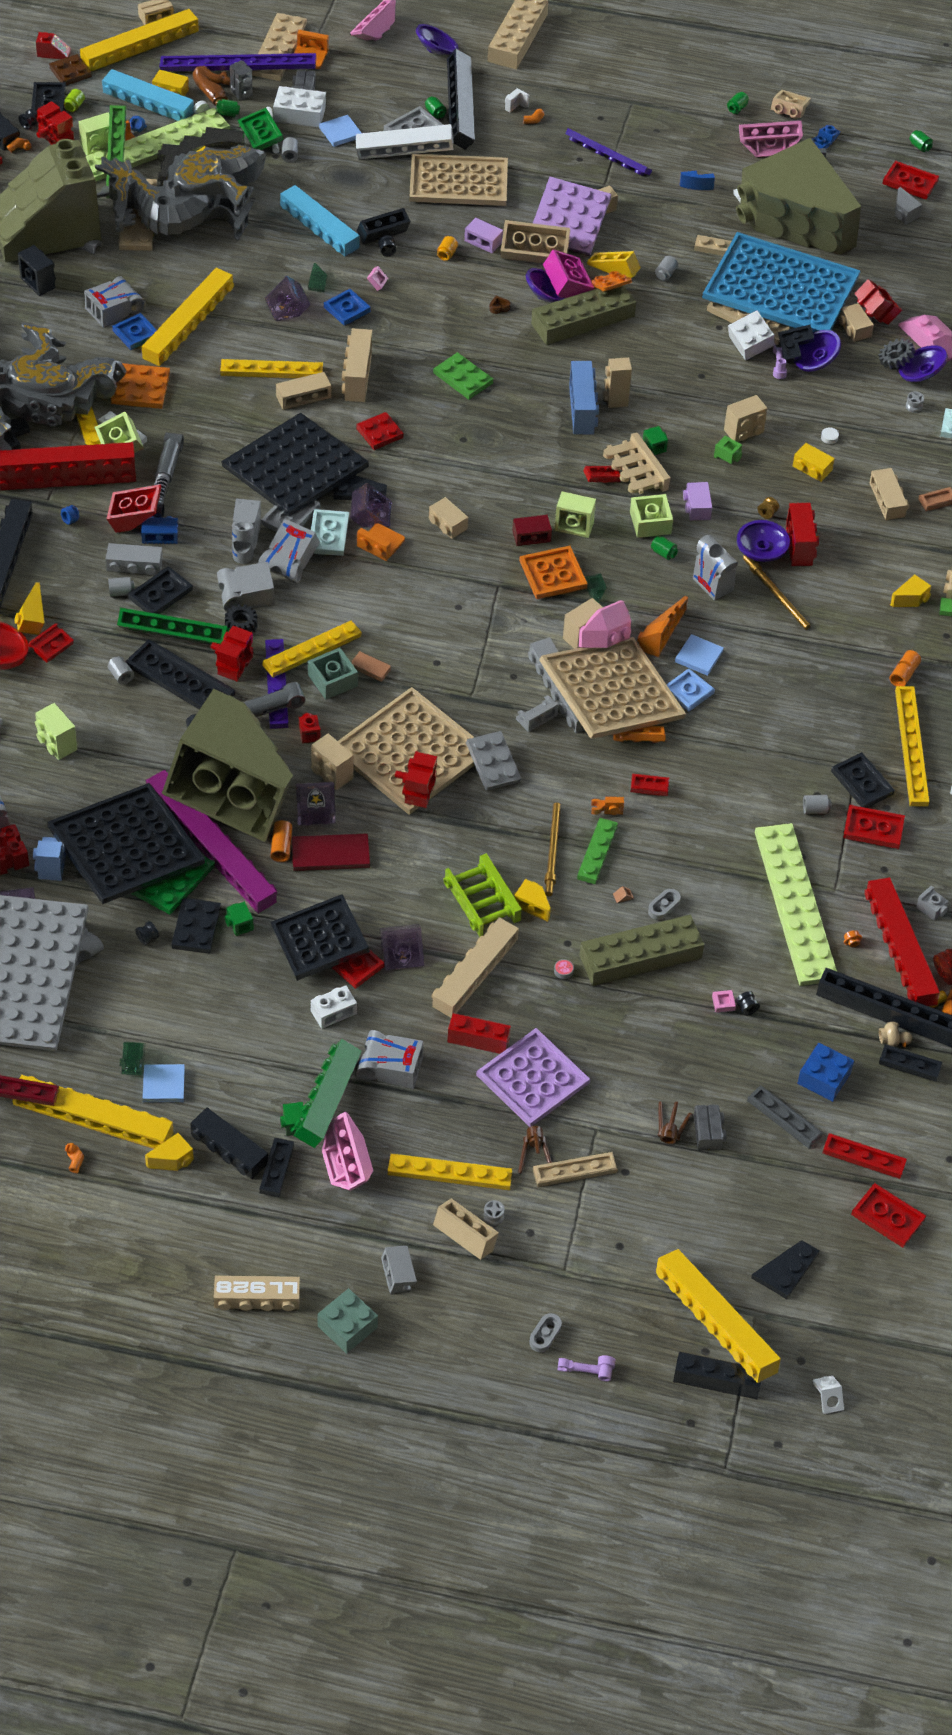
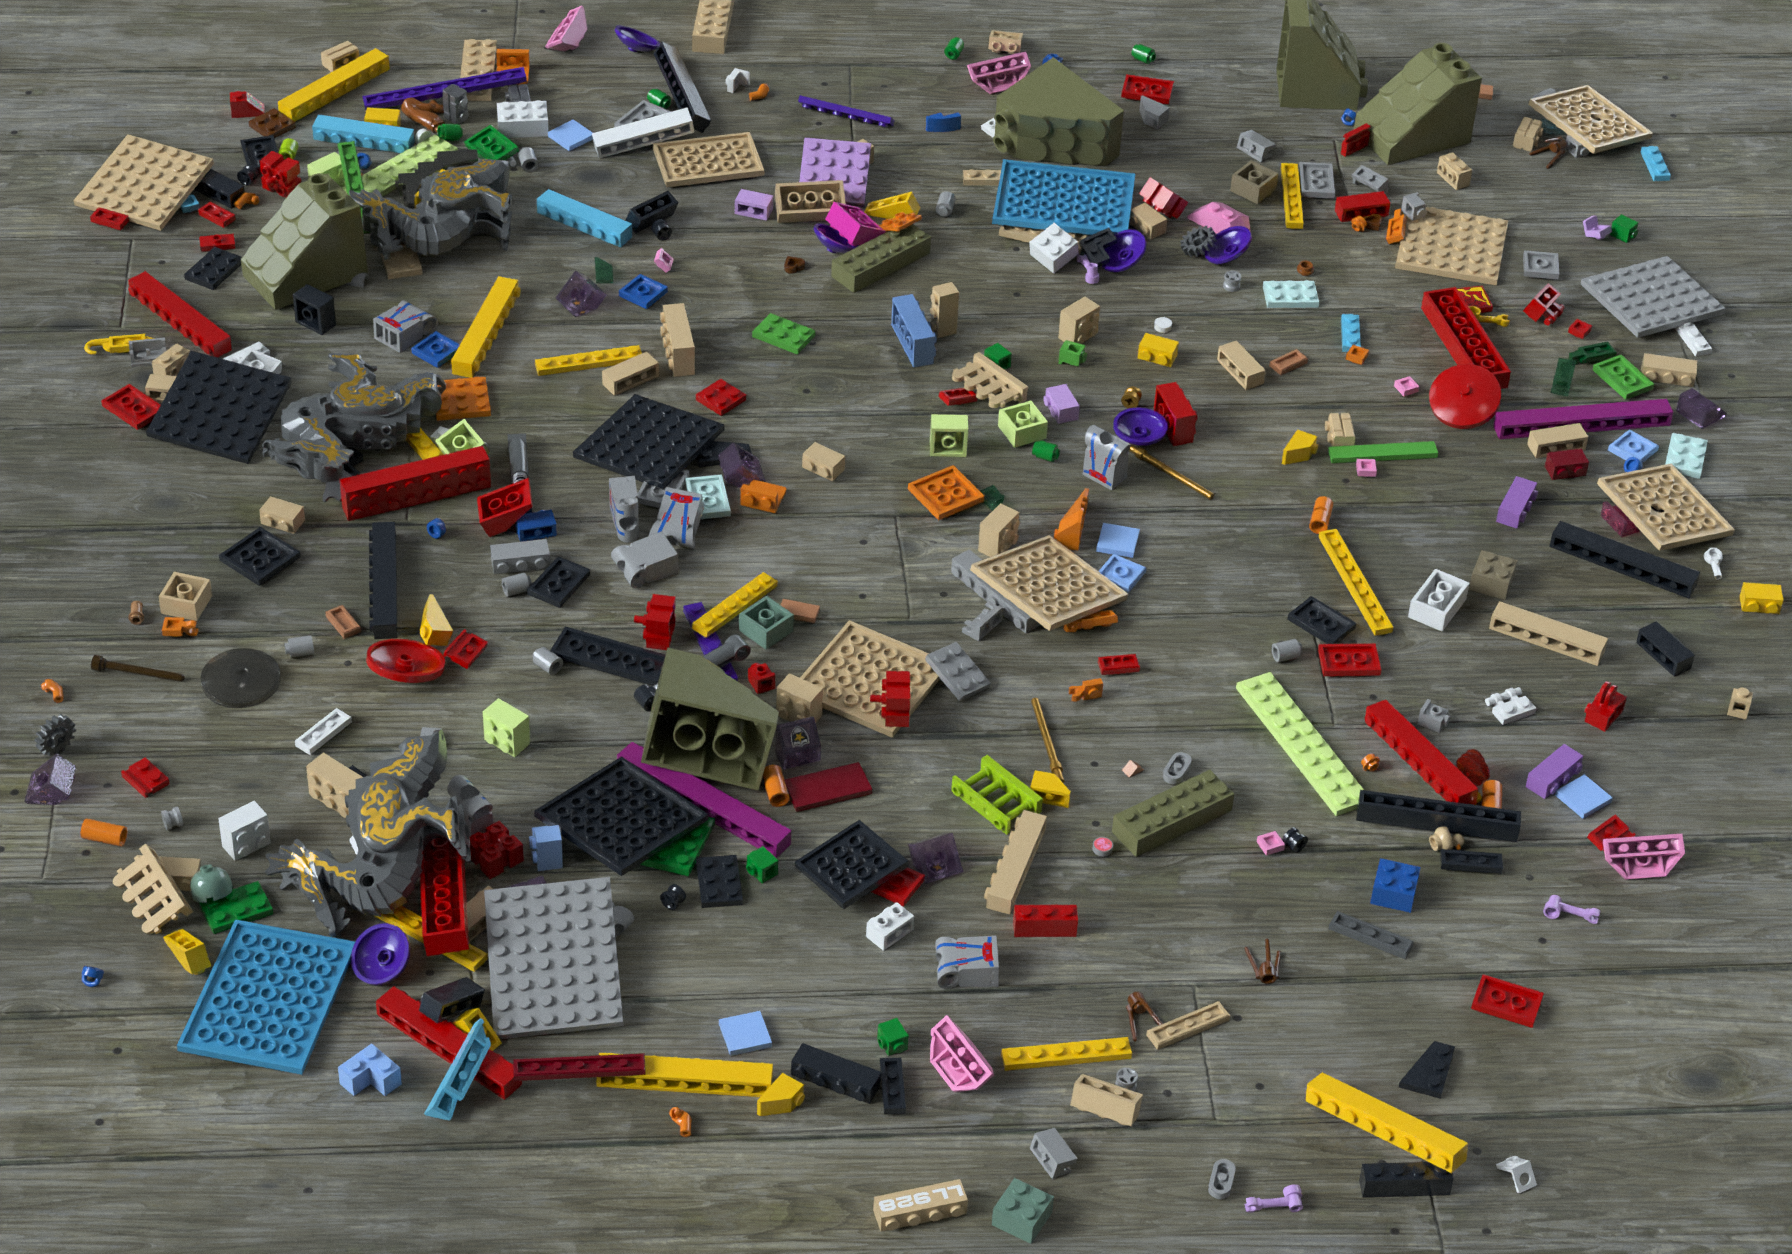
camera: 15 degrees left, 10 degrees down
green brick [117,607,230,644] -> none
clear green brick [119,1042,146,1075] -> none
black tyre [225,604,258,633] -> none
green brick [294,1038,362,1148] -> none
light orange brick [437,236,458,261] -> none
lavender plate [476,1028,590,1127] -> none
dark red brick [512,514,552,546] -> none
bright green plate [577,818,618,884] -> none
bright pink wedge [579,600,631,648] -> none
flat silver brick [694,1105,726,1150] -> none
red plate [822,1133,907,1179] -> none

